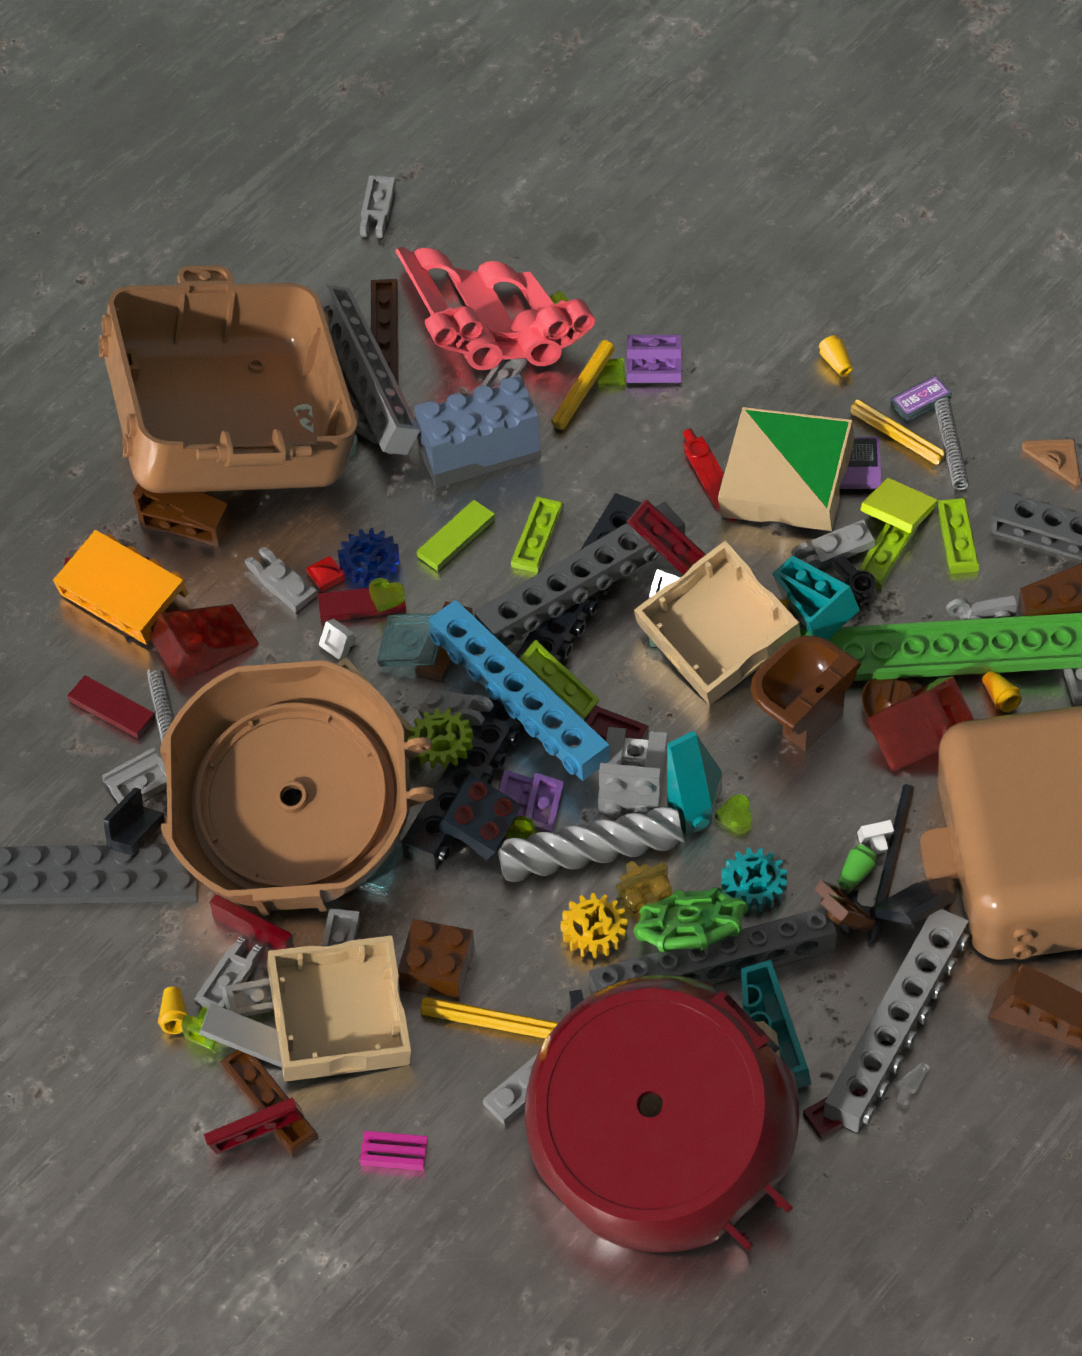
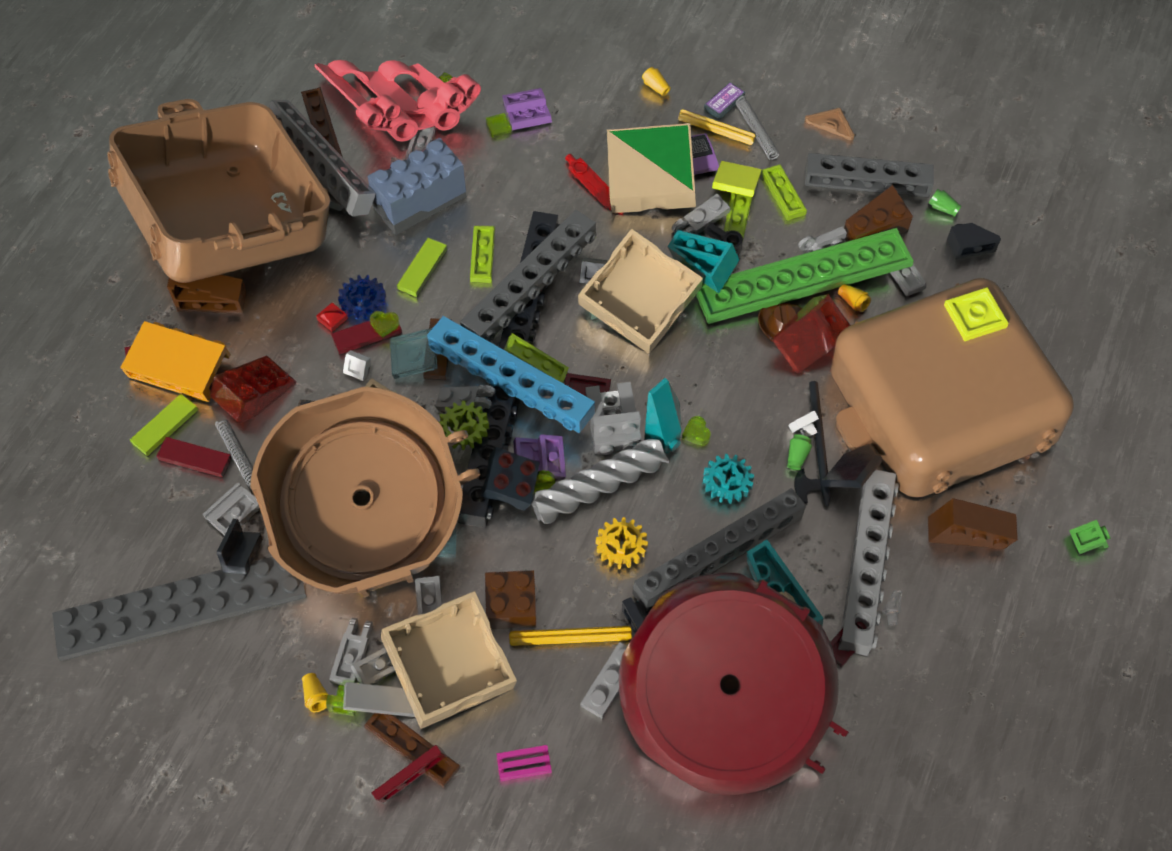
camera: 20 degrees left, 5 degrees up
dark red tile [209,894,294,950] -> none
light grey hinge [245,546,317,613] -> none
light grey hinge [360,176,396,238] -> none
yellow axle [551,340,615,430] -> none
clear yellow hips [615,861,672,914] -> none
dark red tile [626,500,706,575] -> none
bright green plate [634,887,748,953] -> none
reddish brown piece [751,635,861,752] -> none
reddish brown plate [814,880,876,931] -> none
none -> lime tile [130,394,198,456]

